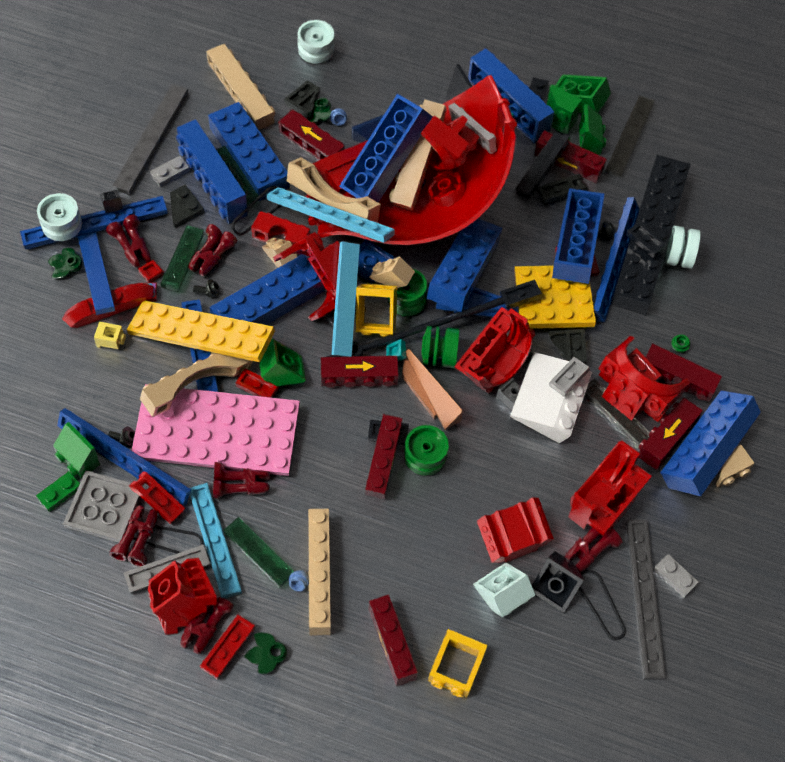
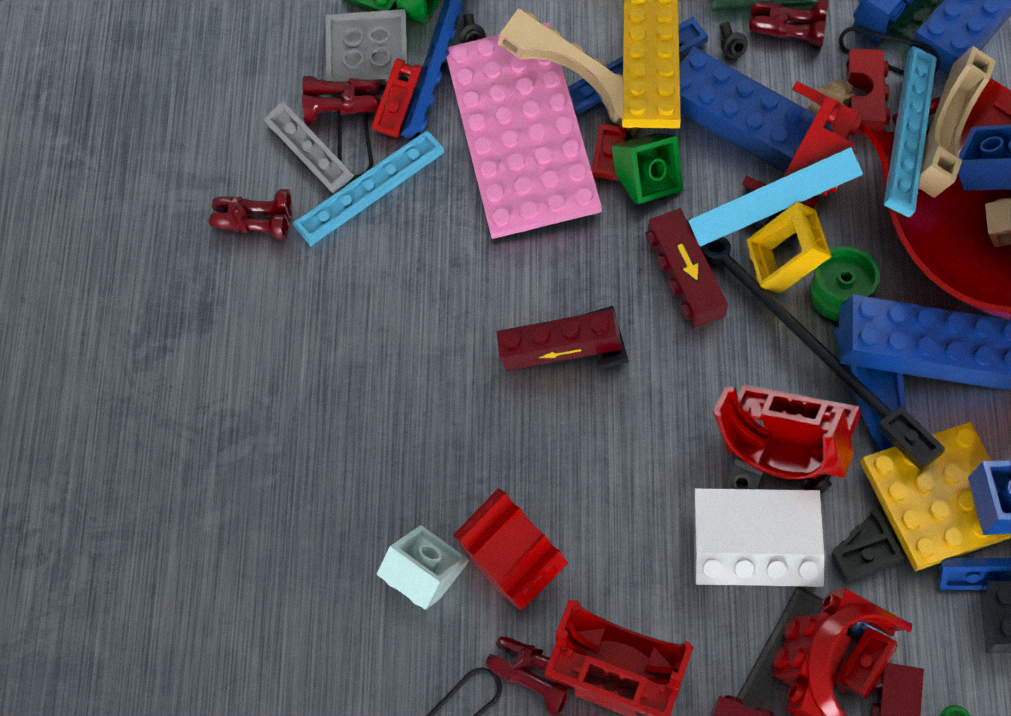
camera: 80 degrees right, 5 degrees up
red slope [148,558,217,635] -> none
red plate [200,614,255,680] -> none
dark red piece [213,461,270,498] -> none
clear green plate [223,517,294,588] -> none
dark green plate [244,633,287,674] -> none
medium blue plate [289,570,309,591] -> none
tan brick [308,509,331,636] -> none
blue plate [358,239,395,284] -> none
dark red brick [368,594,418,687] -> none
tan slope [370,257,415,288] -> none
teal plate [386,339,406,361] -> none
nougat wedge [401,349,463,430] -> none
green wheel [404,425,449,476] -> none
green wheel [421,326,459,368] -> none
yellow window [428,629,488,697] -> none
black slope [532,551,585,613] -> none
light grey plate [549,357,589,397] -> none

